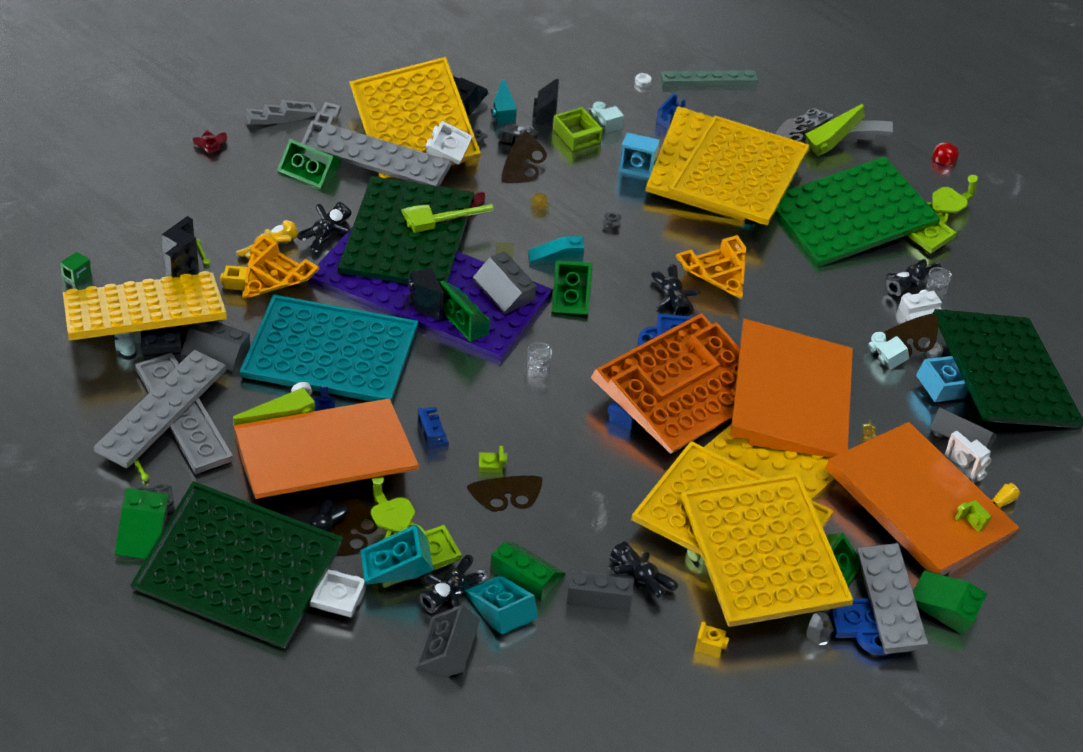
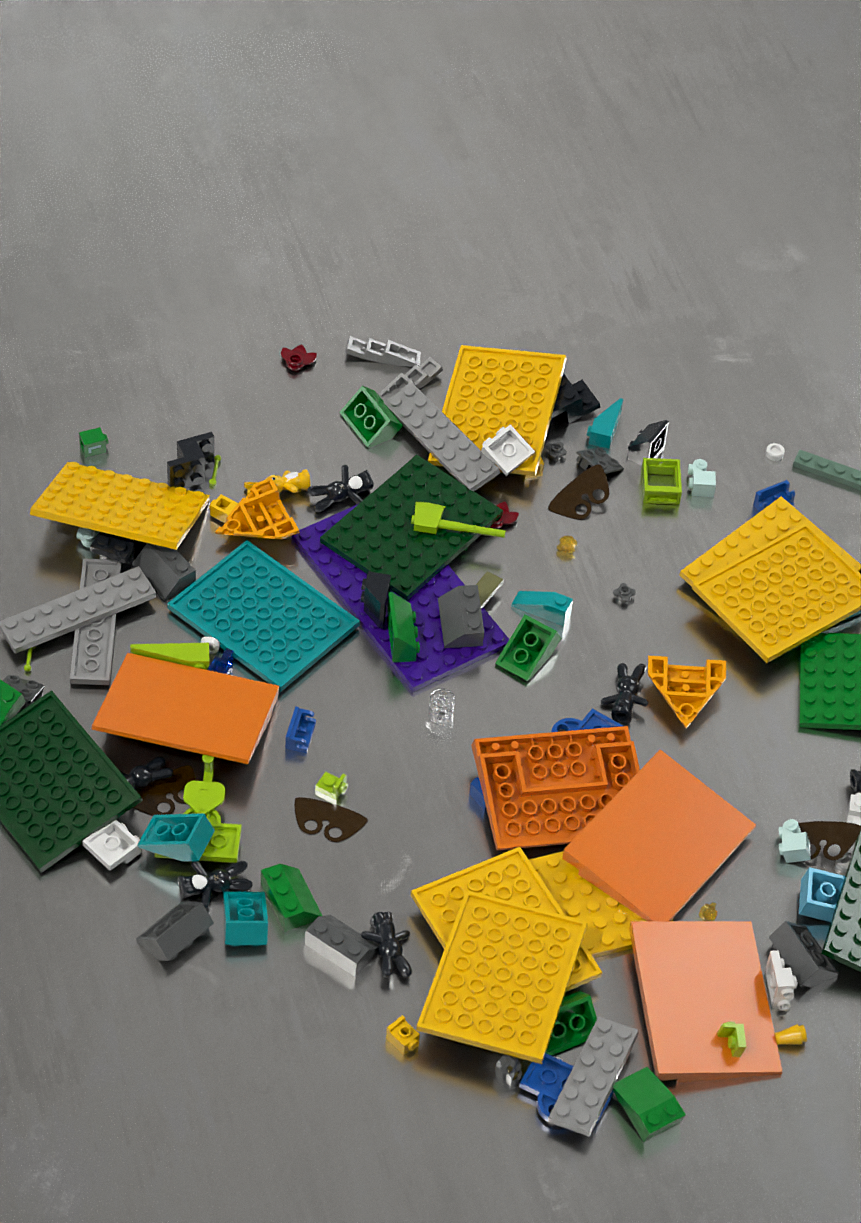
camera: 30 degrees right, 5 degrees up
medium azure brick [619,133,660,178] -> none

